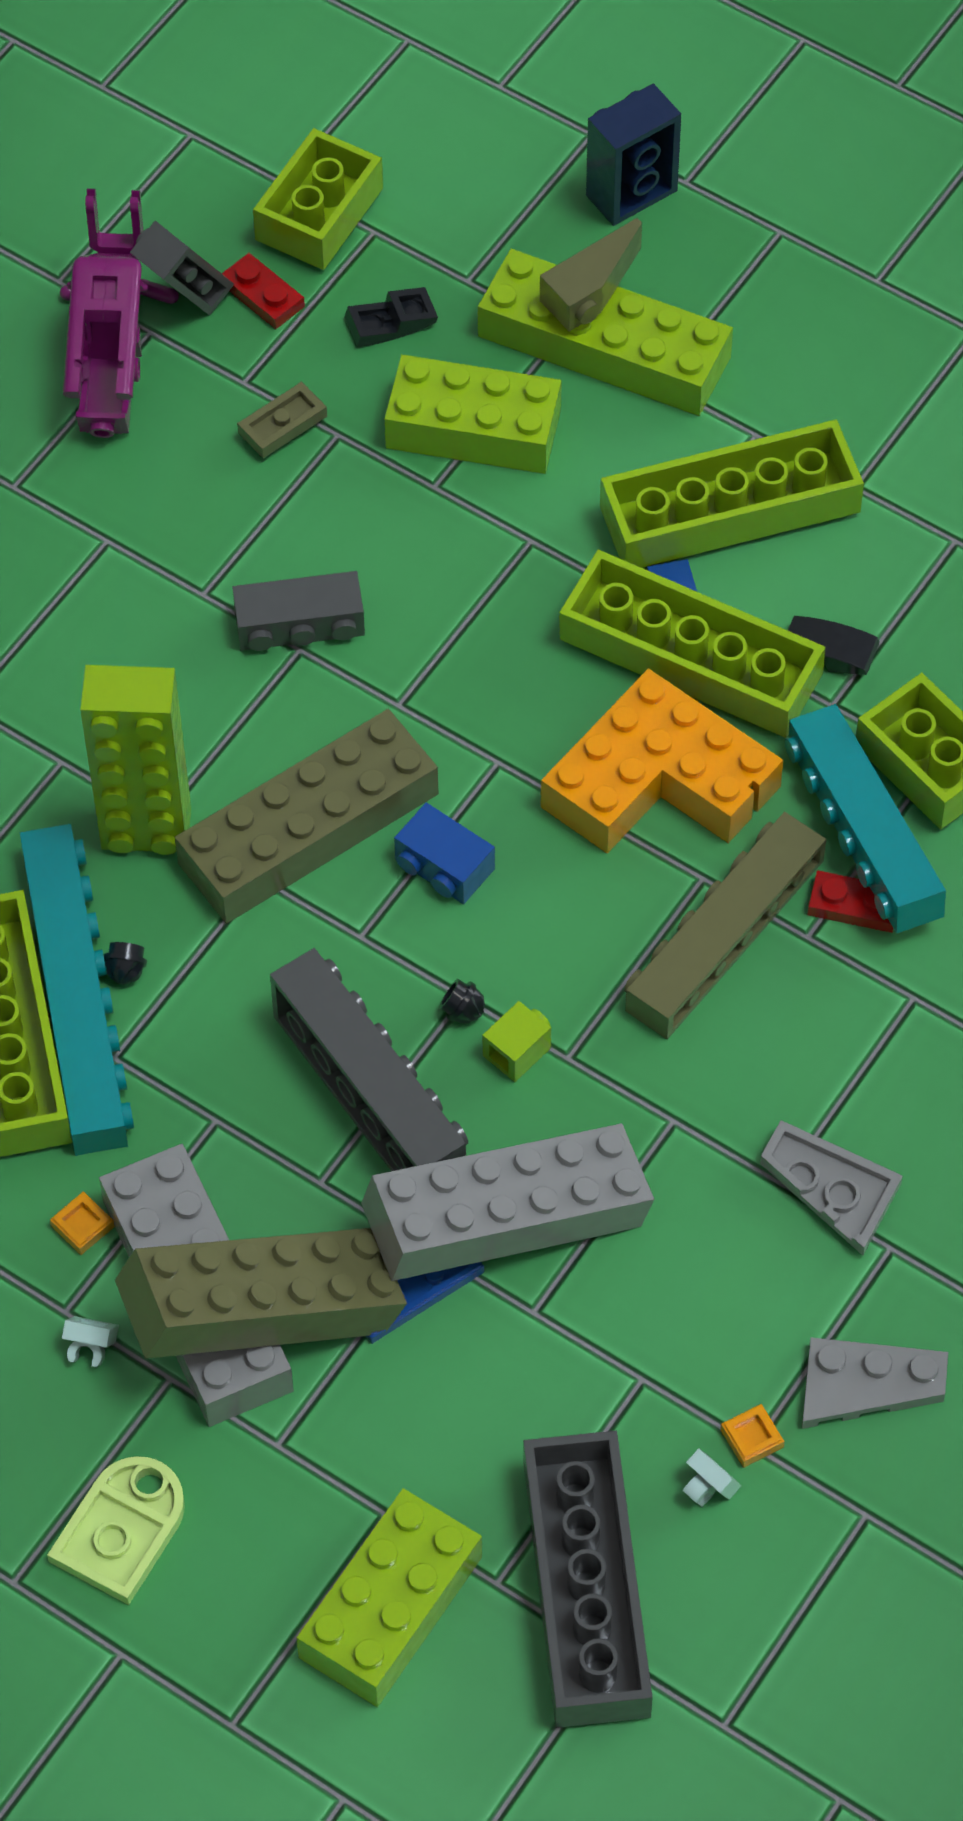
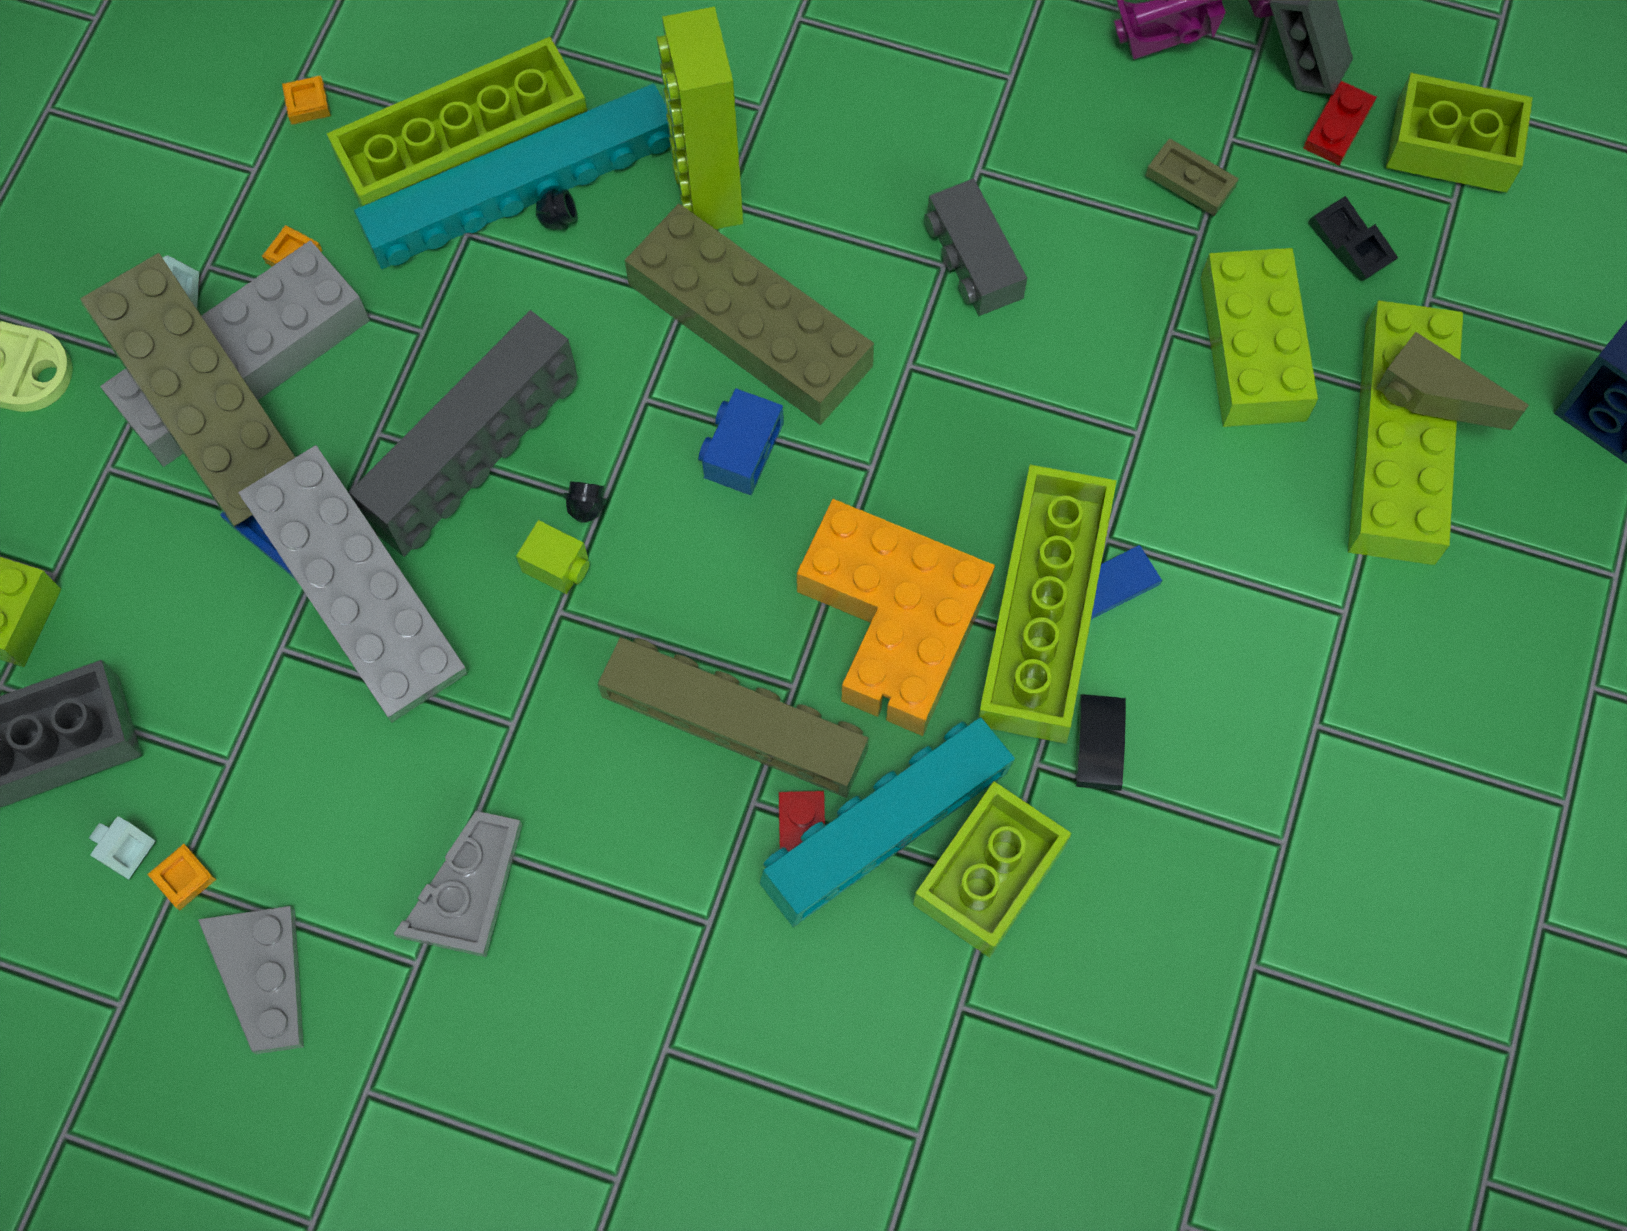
camera: 75 degrees right, 10 degrees up
lime brick [600,419,864,568] -> none

